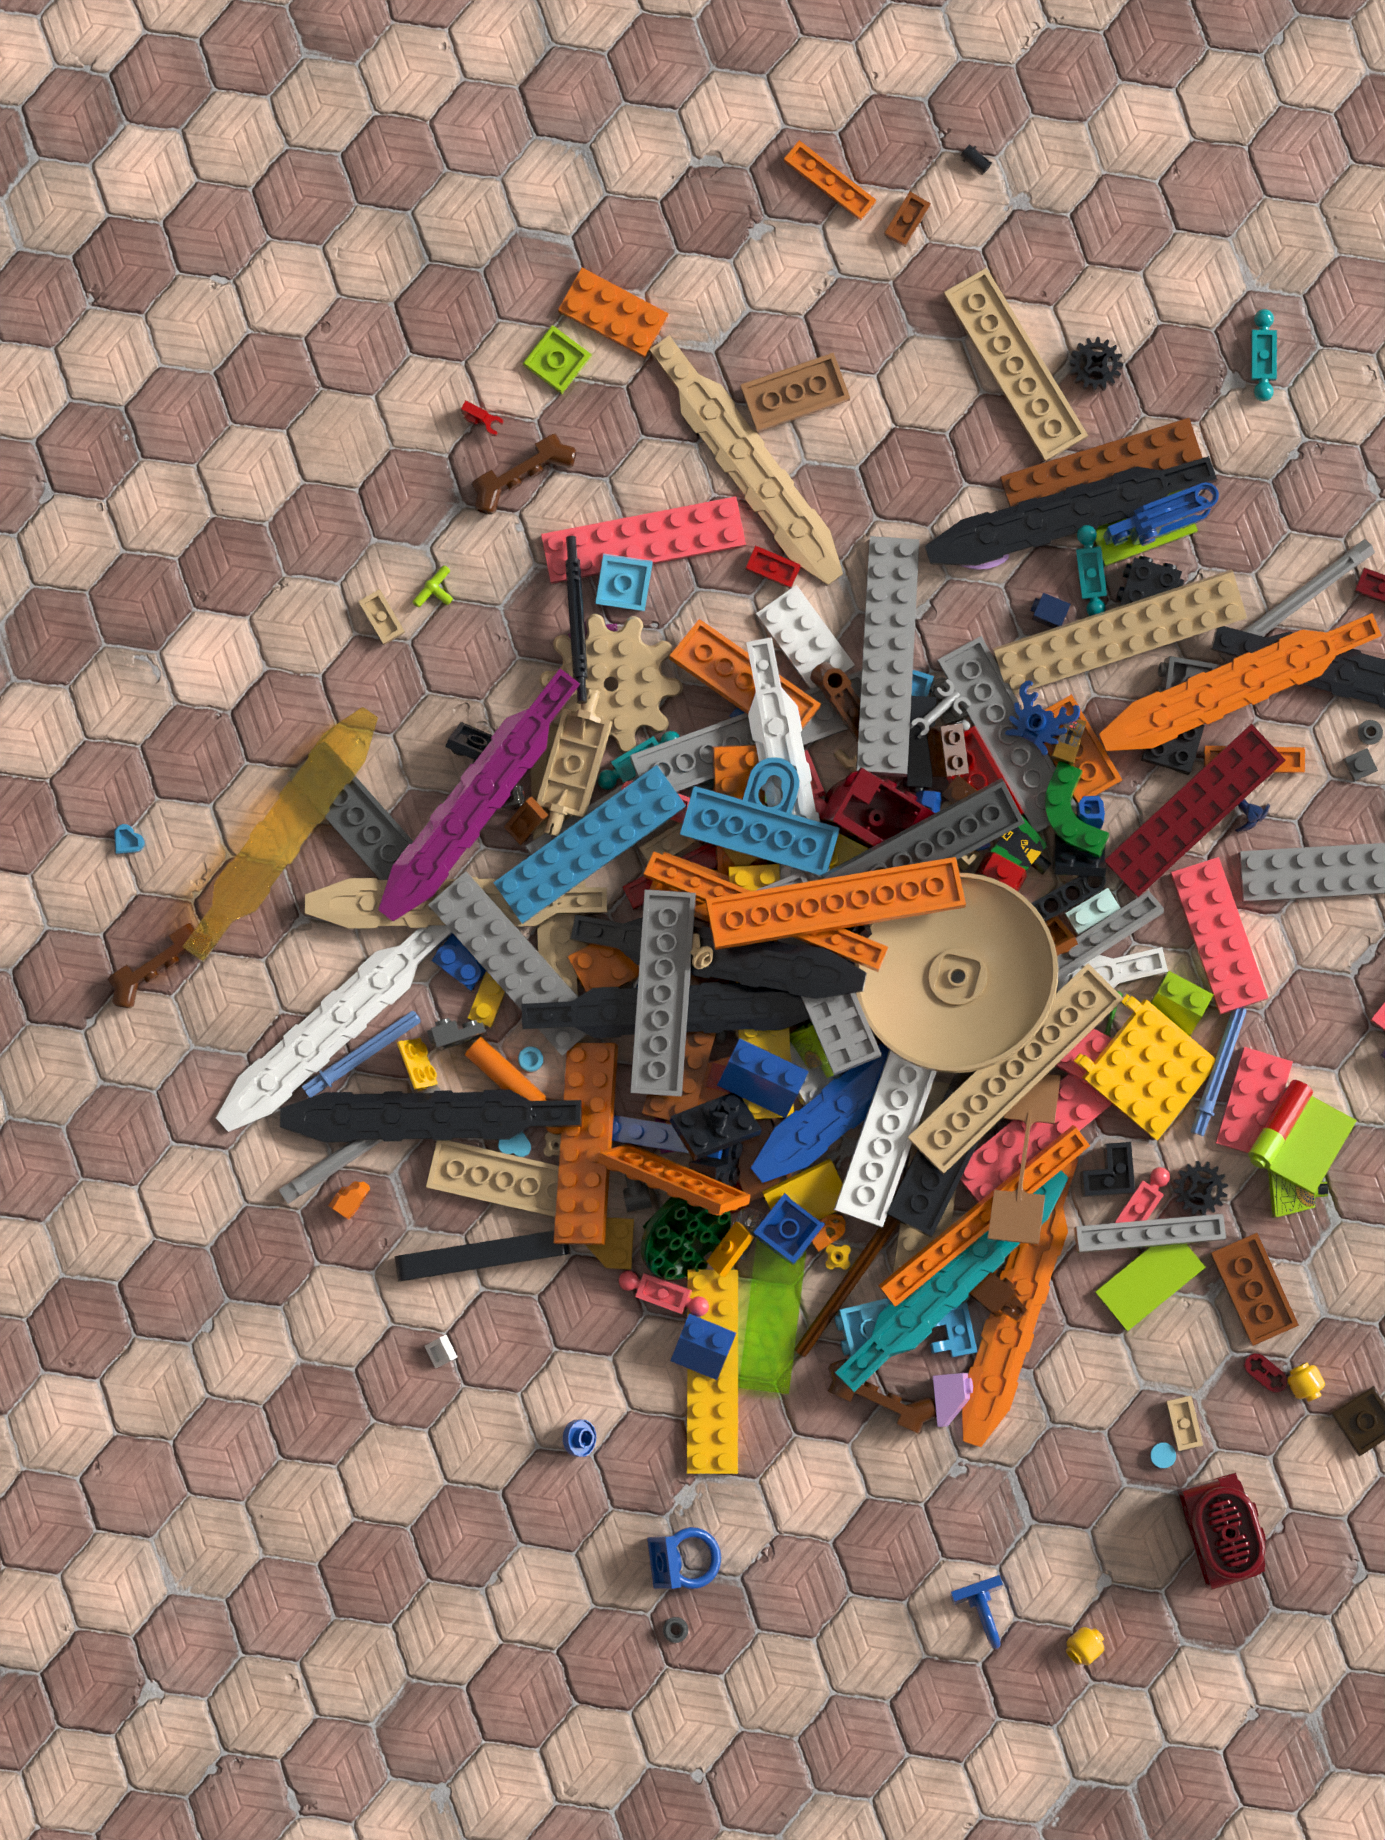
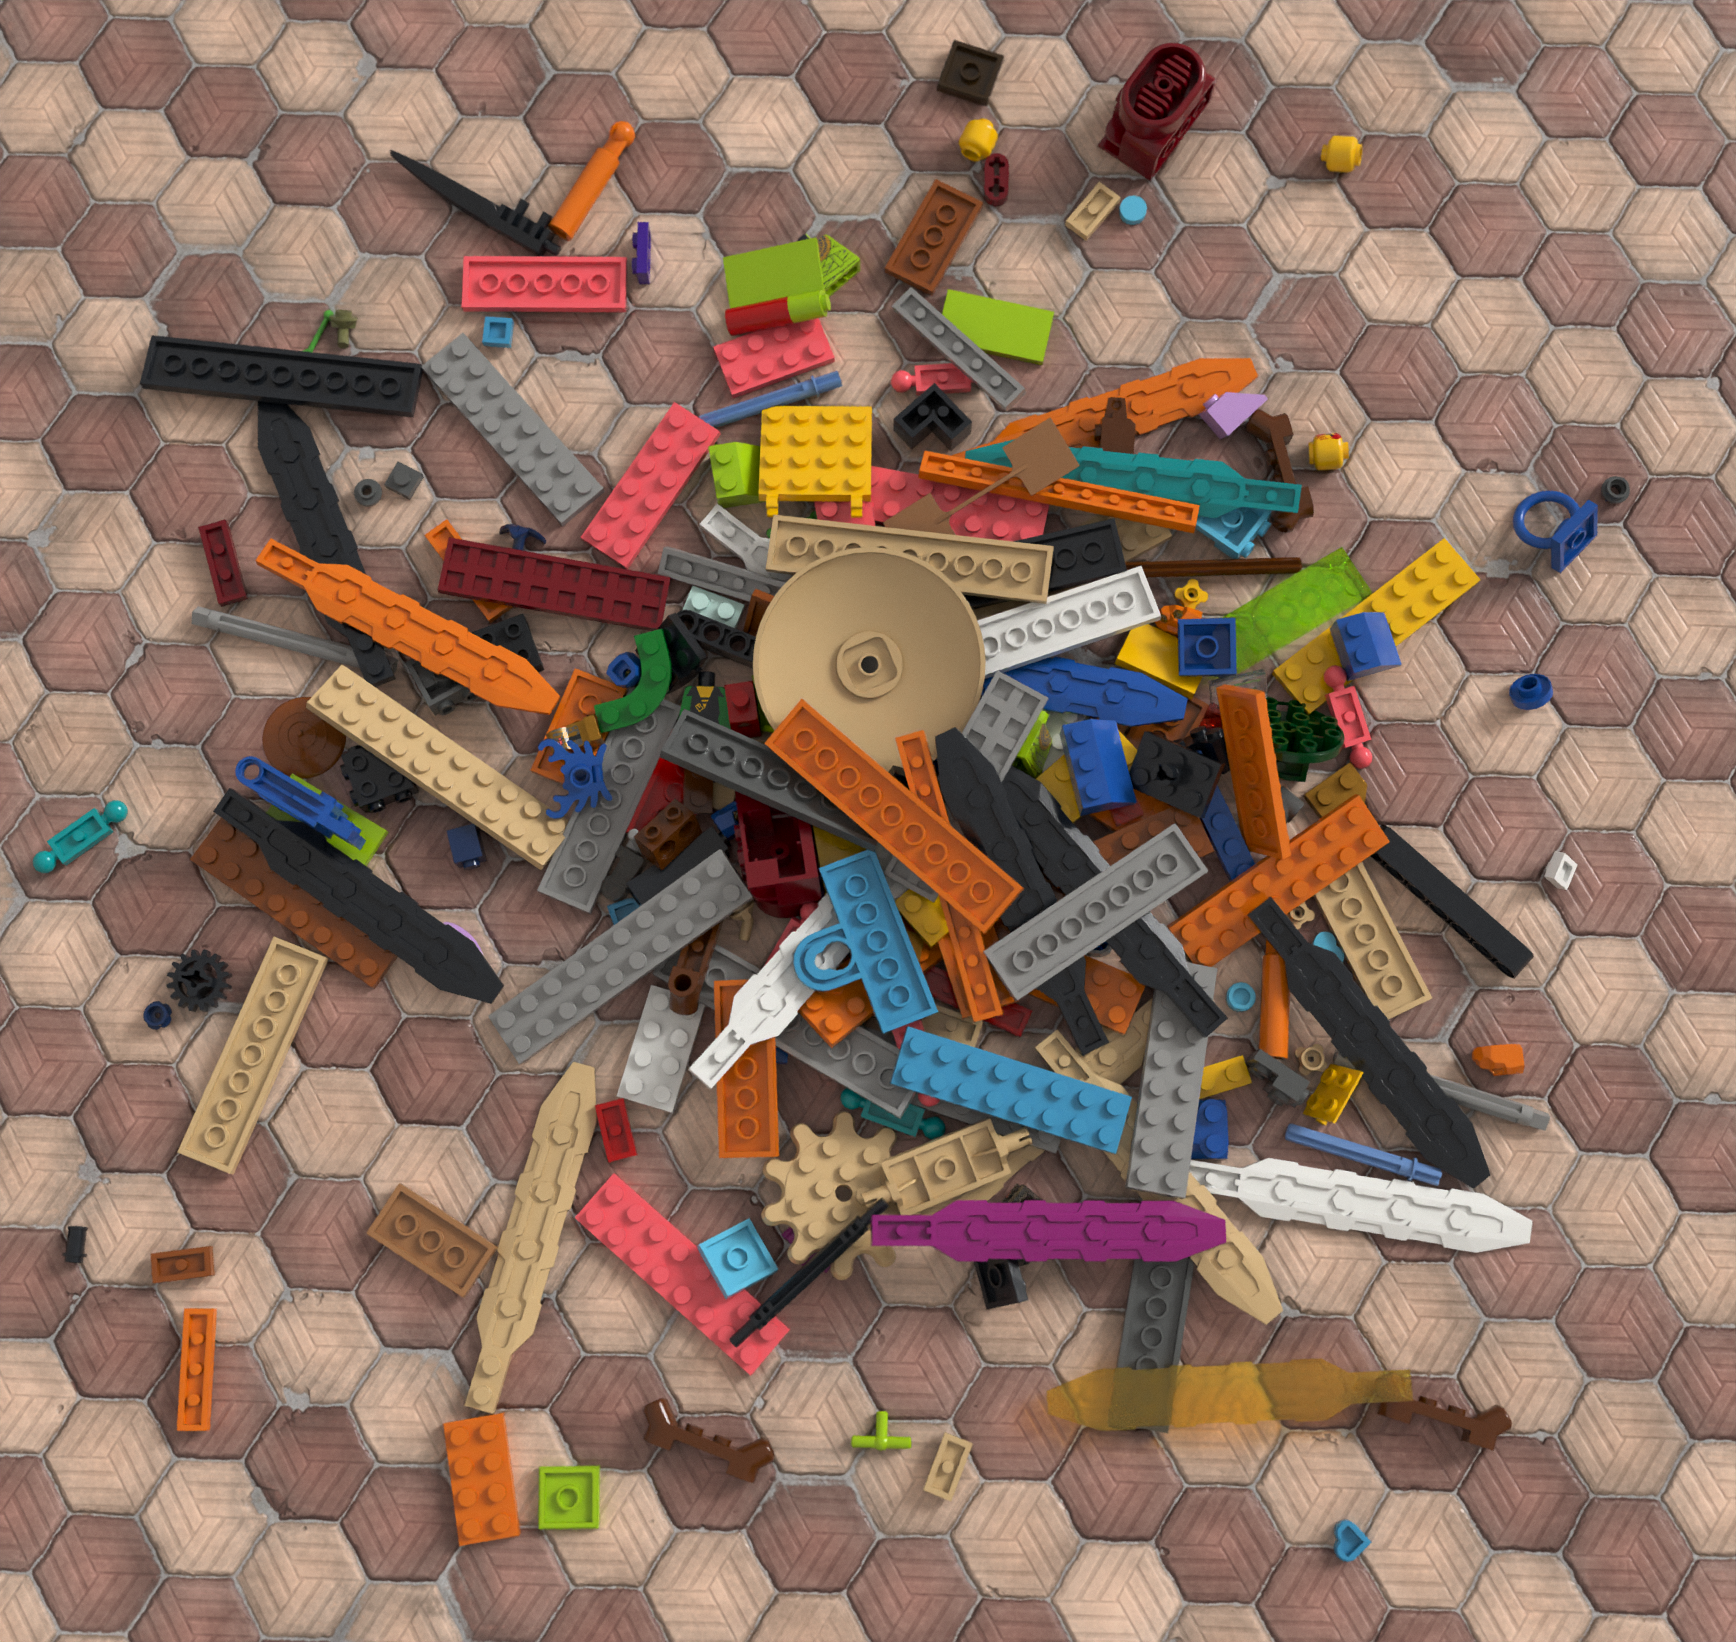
camera: 125 degrees left, 5 degrees down
red plate [461,400,504,436] -> none
dark orange plate [504,797,548,845] -> none
tan plate [690,934,713,969] -> none
light orange plate [707,1221,754,1277] -> none
light grey bar [910,679,971,739] -> none
dark azure plate [930,1302,977,1358] -> none
blue tile [950,1575,1003,1649] -> none
teal plate [1076,525,1107,616] -> none
black gear [1172,1161,1228,1216] -> none
none -> dark blue plate [143,1001,172,1030]
none -> dark orange hat [262,697,346,779]
none -> tan plate [1295,1044,1327,1075]
none -> yellow head [1309,433,1349,471]

